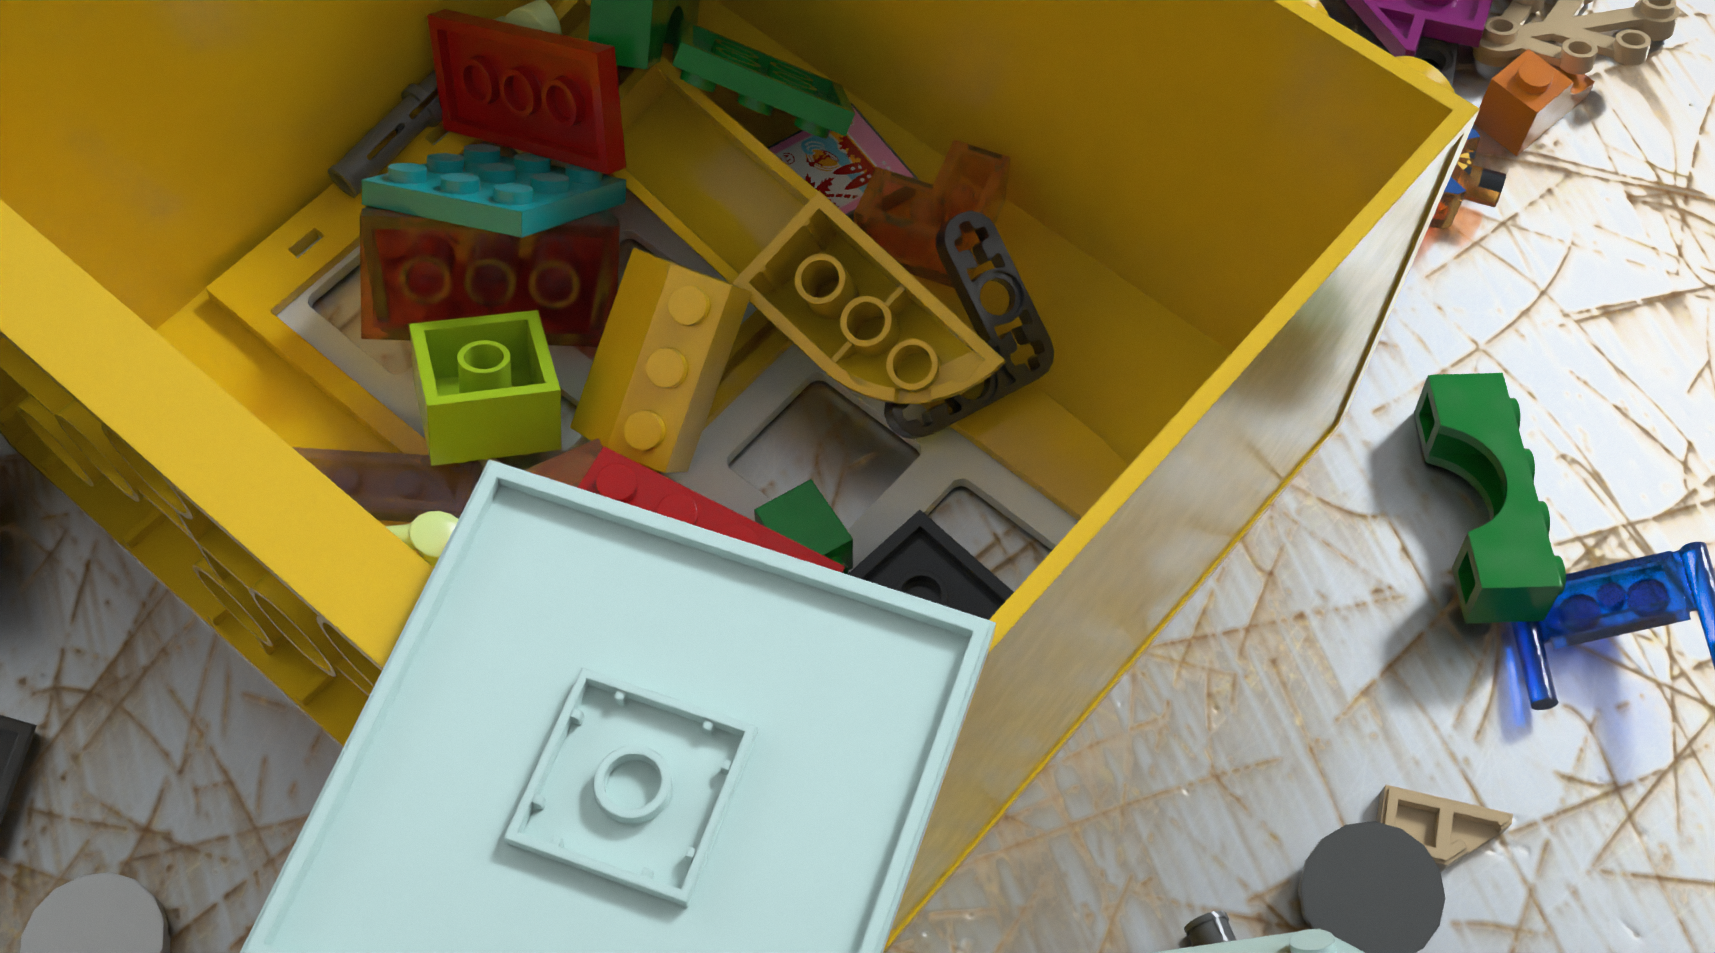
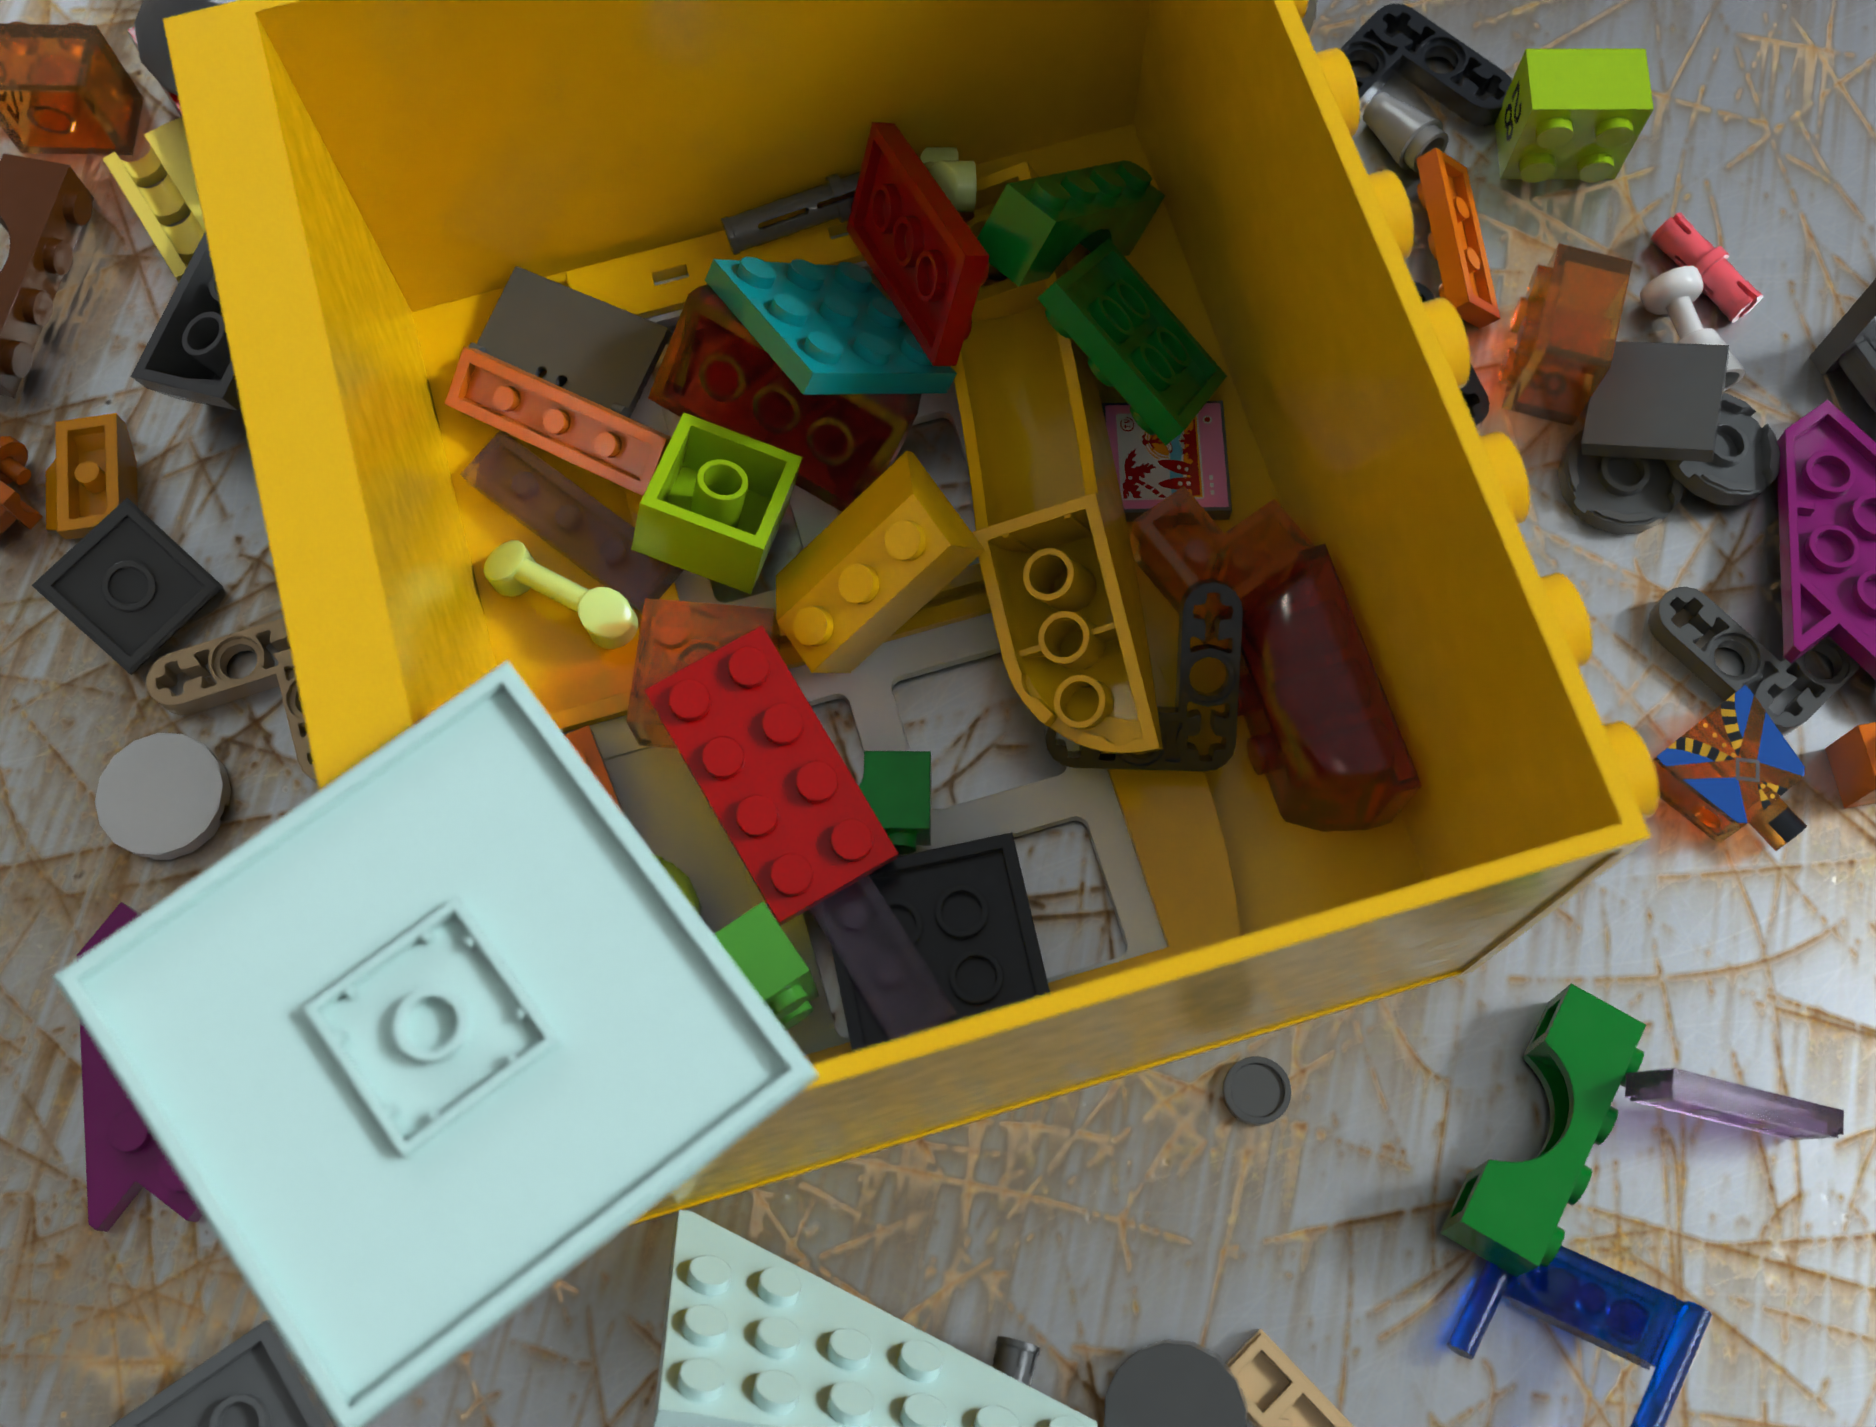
camera: 35 degrees right, 10 degrees up
none -> tan beam [146,618,318,784]
none -> orange plate [444,347,671,496]
none -> dark grey door [468,266,675,418]
none -> clear red windscreen [1221,544,1422,832]
none -> dark grey piece [1222,1056,1291,1126]
none -> clear purple tile [1625,1068,1844,1140]

